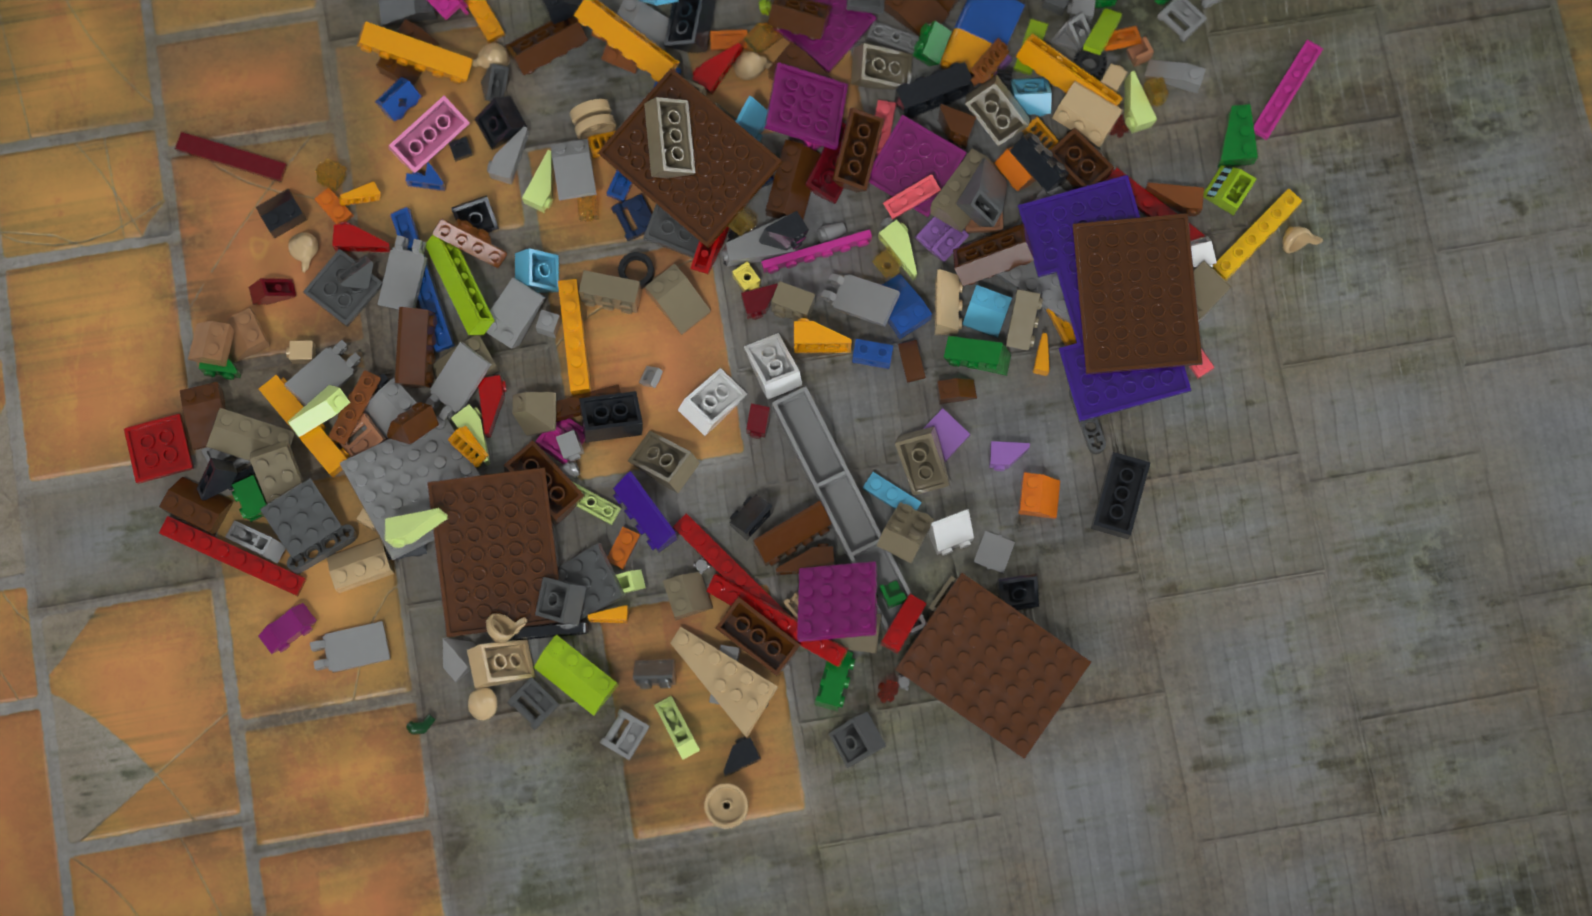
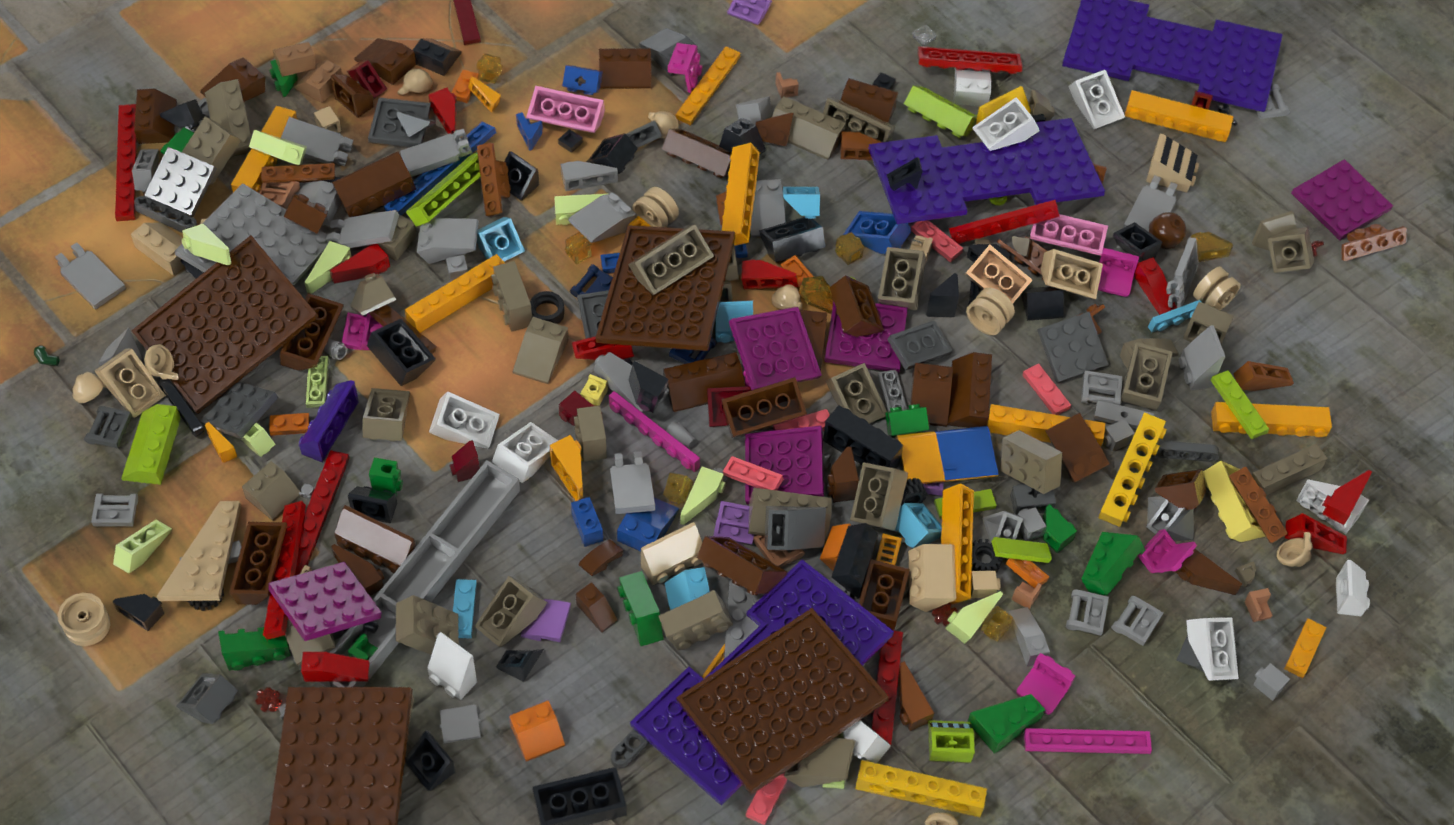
camera: 55 degrees right, 20 degrees down
red plate [123,413,194,484] -> none
magenta brick [258,603,317,654] -> none
light orange brick [356,21,473,84] -> none
light orange slope [448,426,489,468] -> none
dark grey slope [535,577,587,625] -> none
light grey brick [556,430,584,462] -> none
dark grey slope [633,659,676,689] -> none
light grey plate [639,366,663,388] -> none
clear yellow brick [728,208,757,236] -> none
dark orange bracket [970,38,1010,85] -> none
medium lavender slope [989,441,1030,471] -> none
light orange slope [1033,333,1050,376] -> none
none -> reddish brown slope [331,74,374,118]
none -> reddish brown slope [354,38,416,85]
none -> green brick [369,457,403,497]
none -> black slope [496,649,544,682]
none -> dark pink bracket [1016,653,1075,715]

